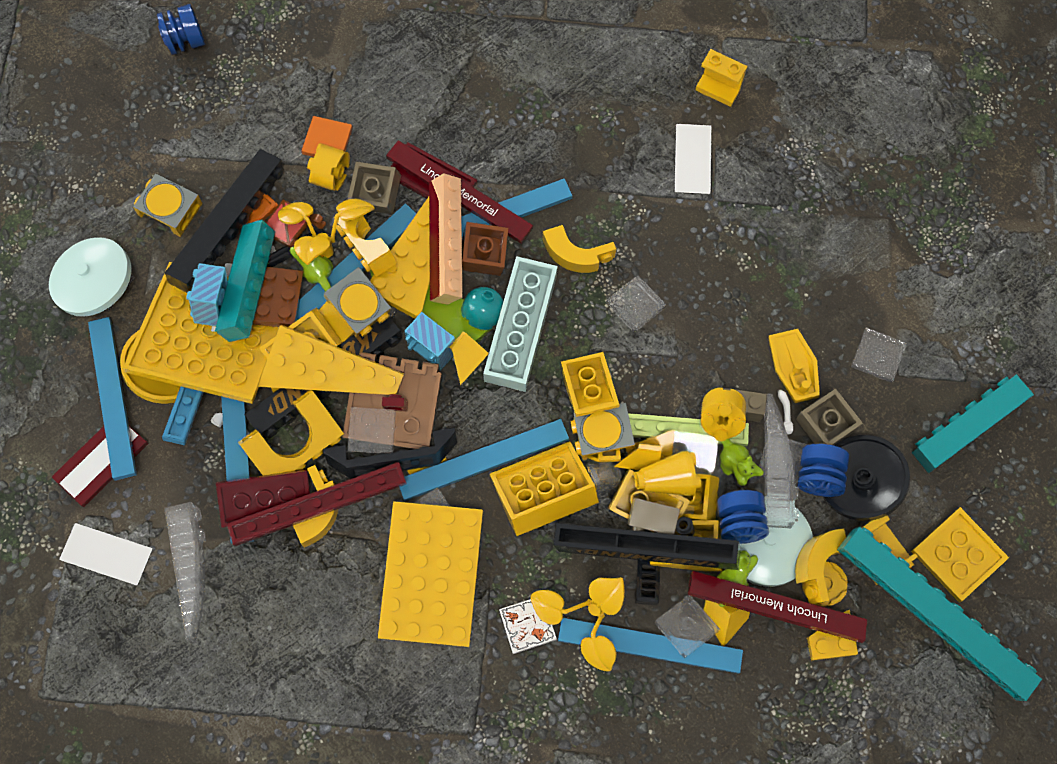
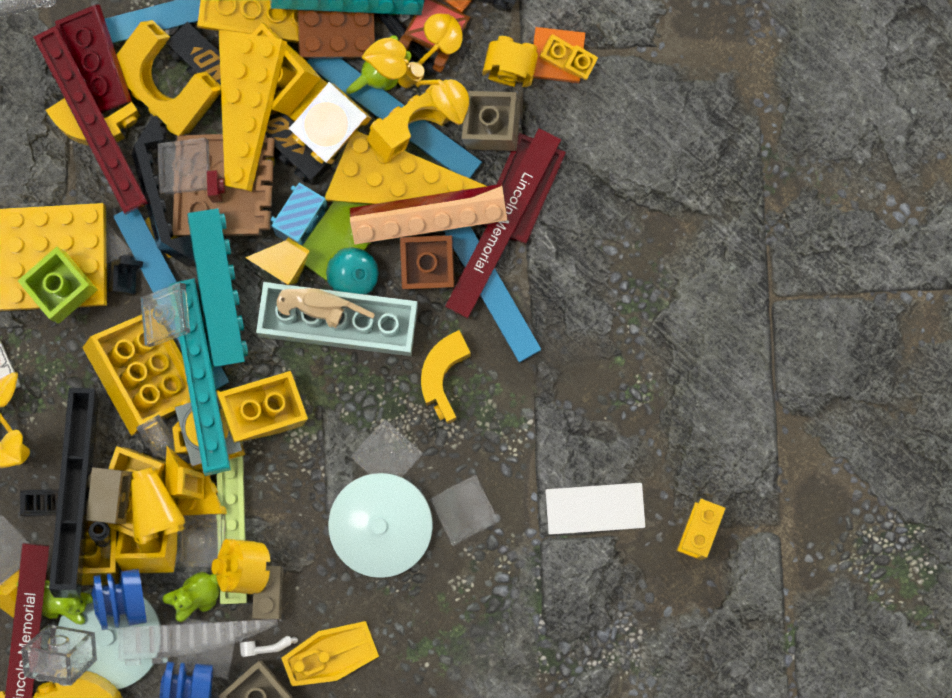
camera: 85 degrees right, 10 degrees up
none -> lime brick [18,247,98,324]
none -> clear brick [21,624,97,686]
none -> black bracket [108,255,143,296]
none -> clear plate [141,282,190,347]
none -> teal tile [170,278,231,476]
none -> teal brick [187,208,248,367]
none -> tan animal [277,288,375,328]
none -> light aqua dish [329,473,433,577]
none -> clear slope [430,475,499,546]
none -> yellow slope [539,34,598,80]

